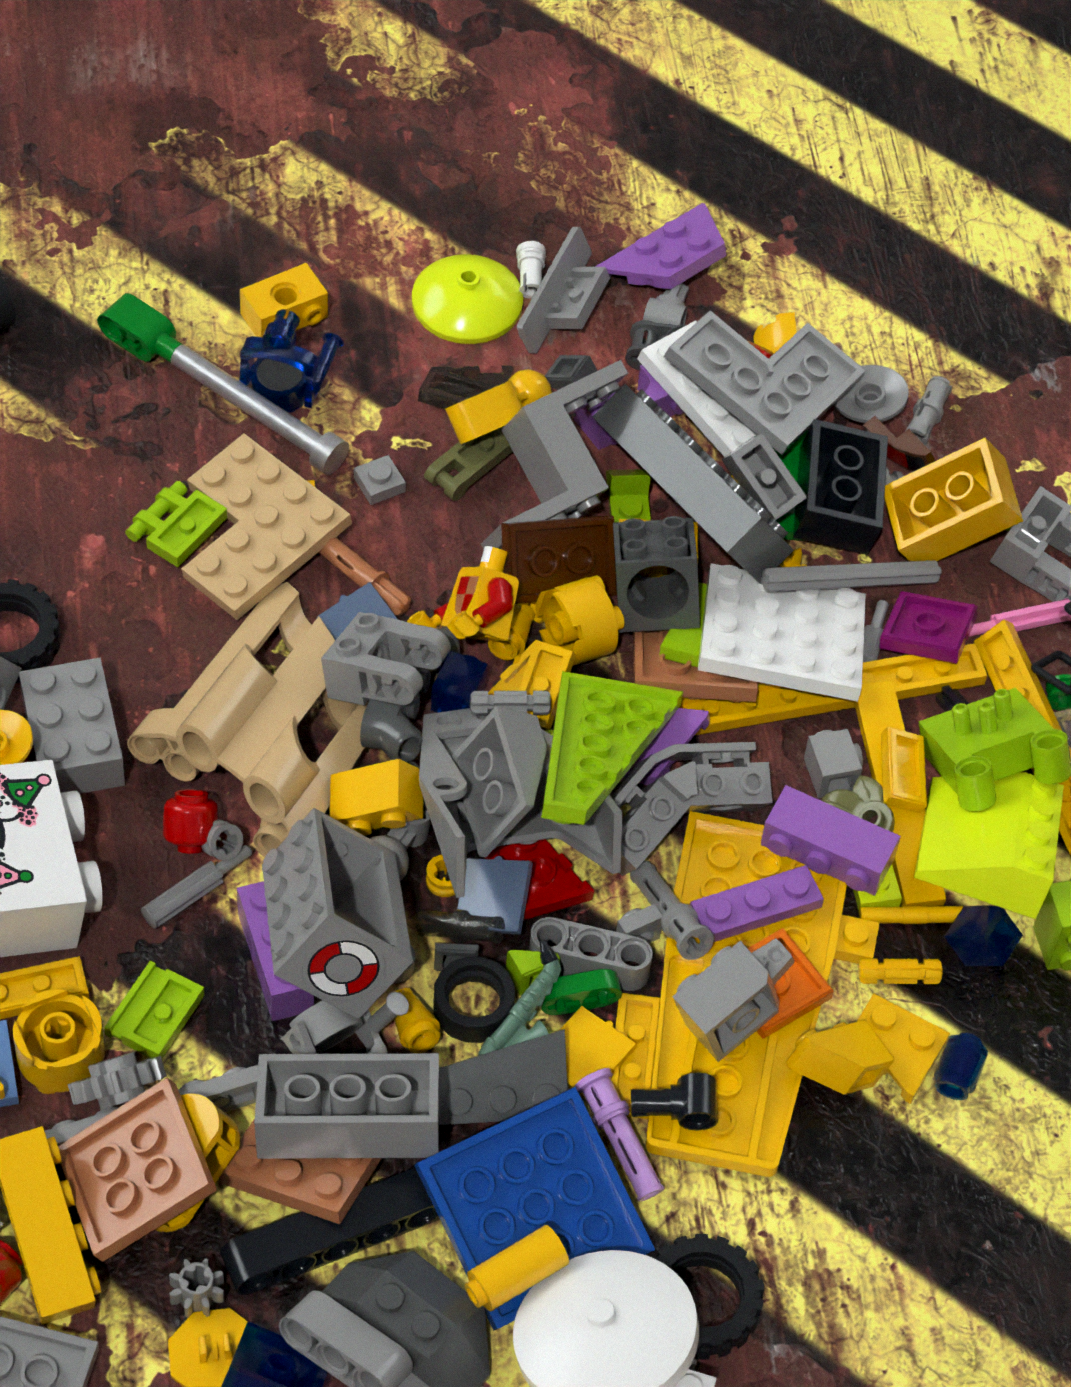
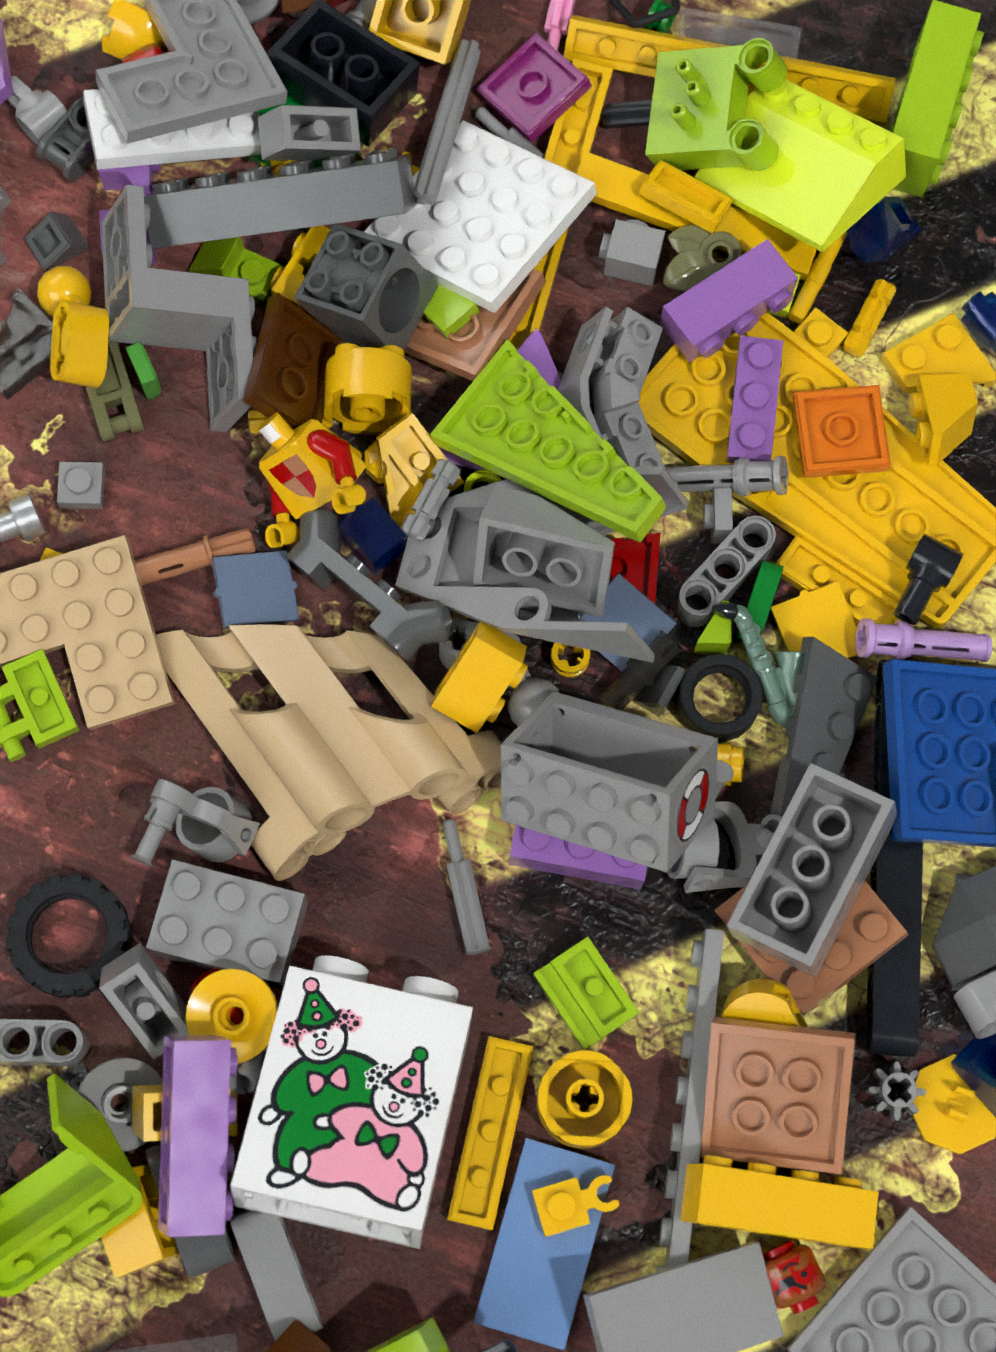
camera: 60 degrees left, 20 degrees up
light grey gear [67,1052,167,1109] -> none
red head [163,789,218,854] -> none
light grey bush [201,819,243,861] -> none
light grey brick [321,612,451,705] -> none
light grey hinge [672,938,795,1062] -> none
none -> bright green tile [126,342,162,400]
none -> light grey piece [129,779,261,868]

